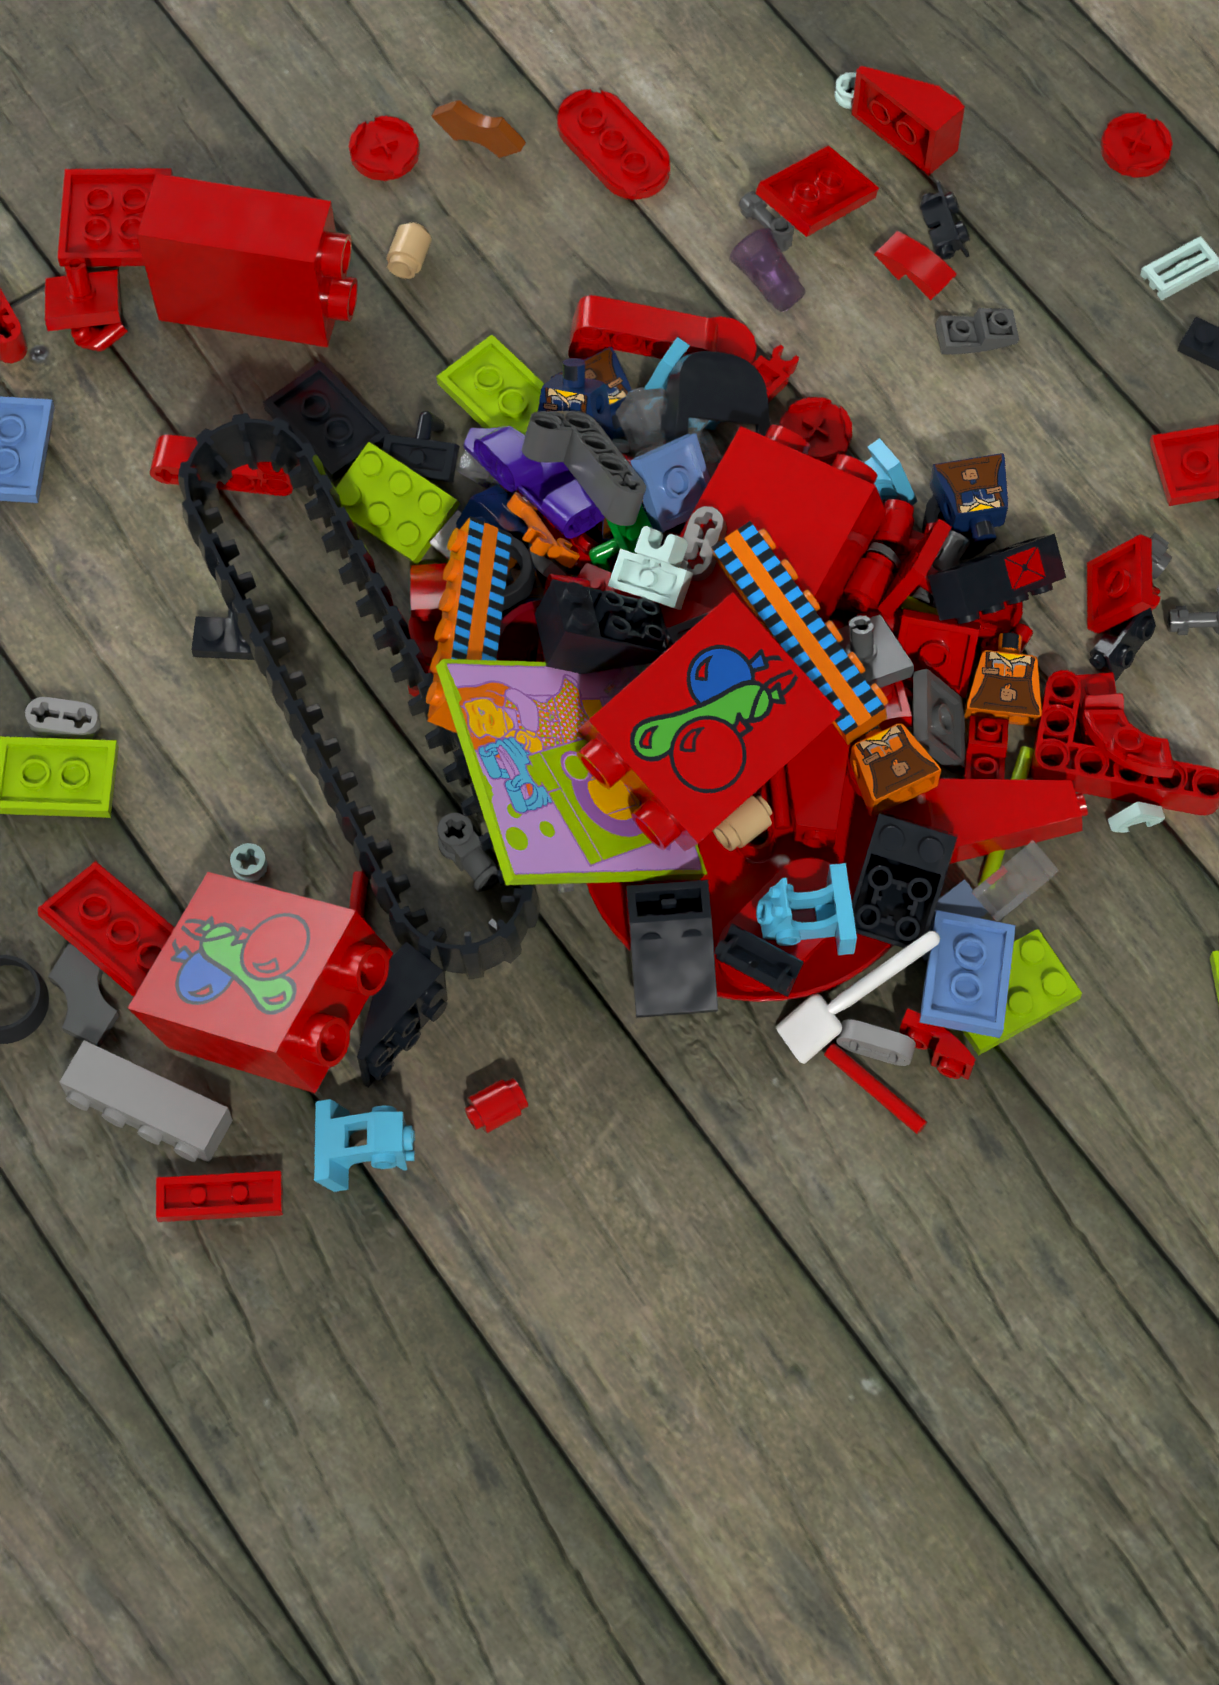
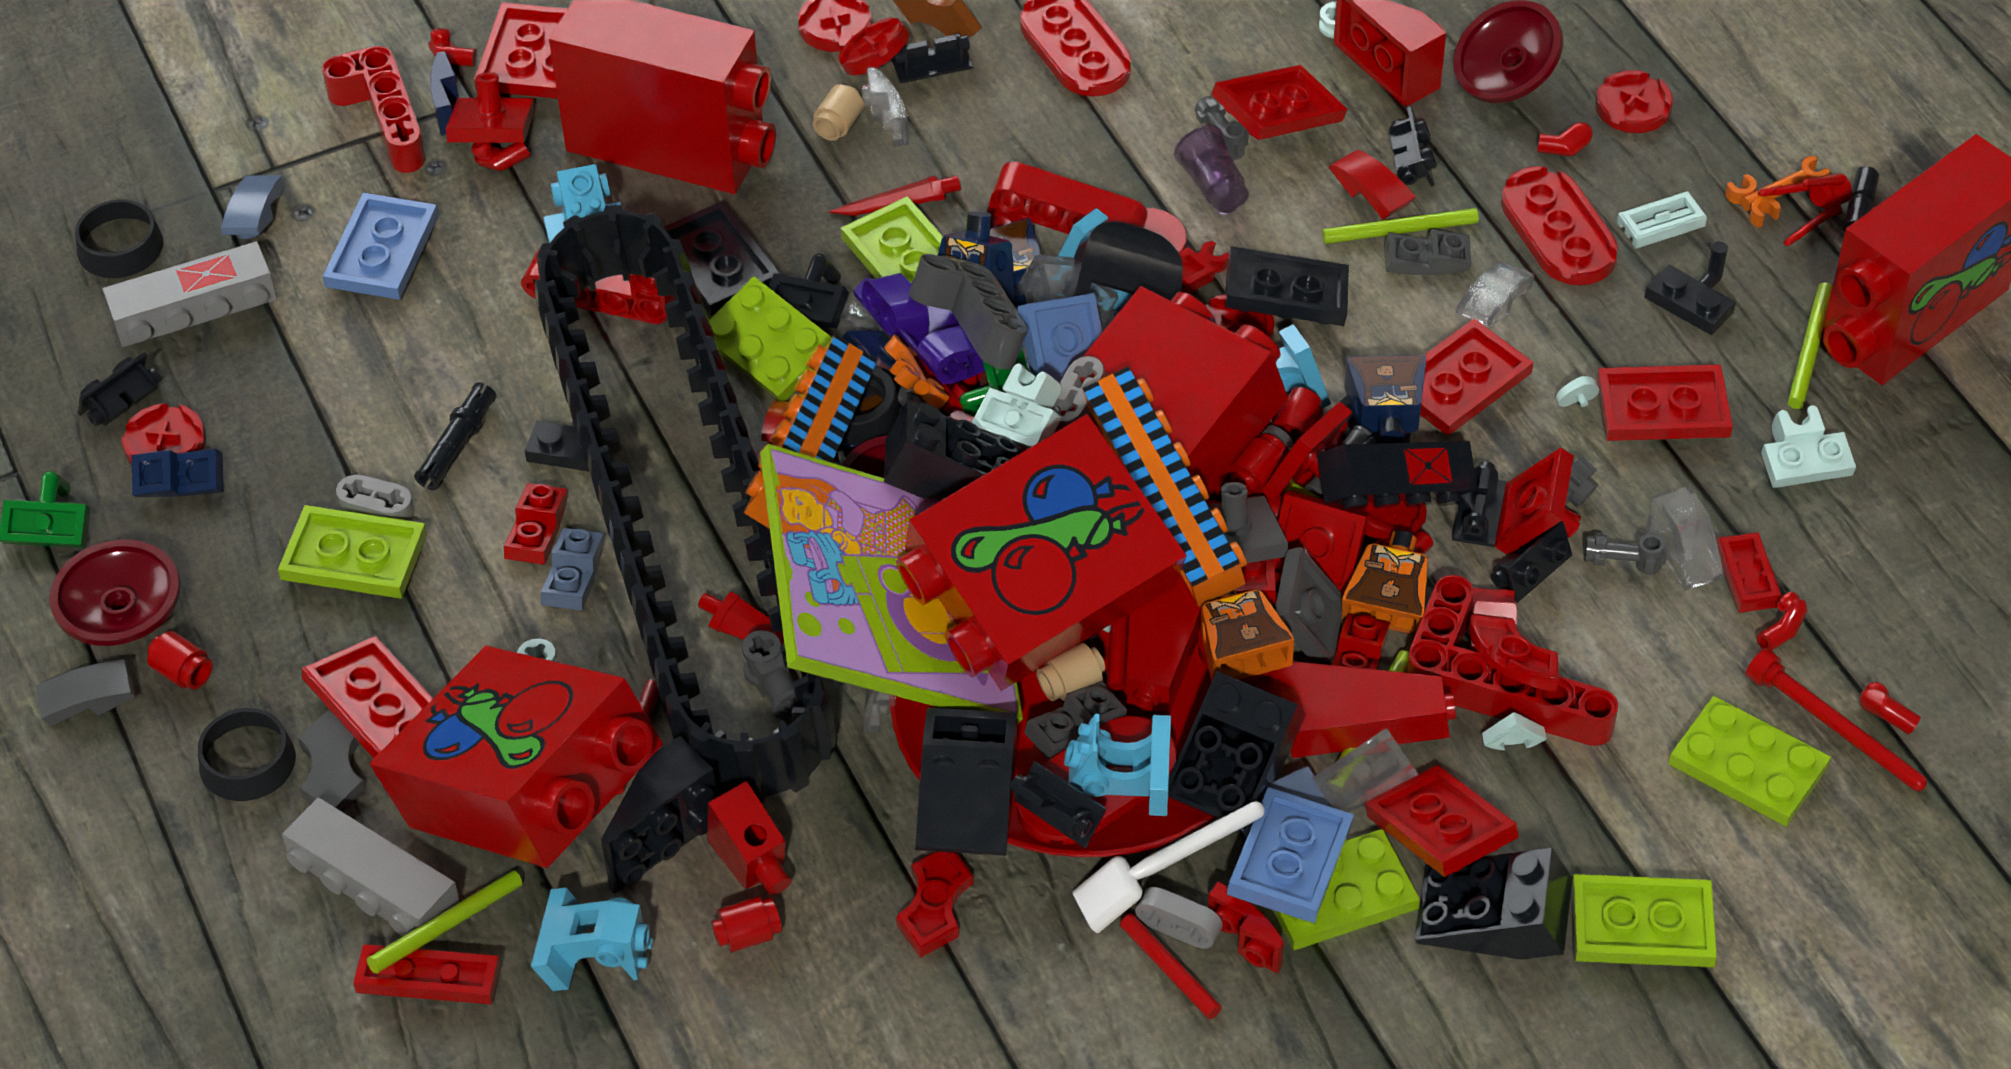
camera: 10 degrees right, 15 degrees down
none -> lime bar [367,871,522,974]
none -> black pin [414,382,497,490]
none -> red arm [428,28,477,67]
none -> slope [430,51,459,136]
none -> red slope [503,483,568,565]
none -> sand blue slope [541,528,604,611]
none -> medium azure tile [543,164,622,243]
none -> red bar [698,591,785,646]
none -> red torso [707,781,792,896]
none -> red bar [827,175,961,216]
none -> red tile [838,17,910,76]
none -> clear slope [861,67,909,147]
none -> black hinge [891,33,973,84]
none -> red tile [896,851,974,958]
none -> dark grey slope [1024,681,1127,760]
none -> black plate [1225,246,1349,326]
none -> lime bar [1321,208,1479,244]
none -> red plate [1365,765,1519,877]
none -> black slope [1415,847,1573,960]
none -> red plate [1420,318,1534,436]
none -> black hinge [1452,461,1506,547]
none -> dark red dish [1454,0,1563,103]
none -> clear slope [1455,261,1535,327]
none -> red tile [1501,166,1618,285]
none -> red arm [1537,122,1593,157]
none -> light aqua piece [1556,376,1600,407]

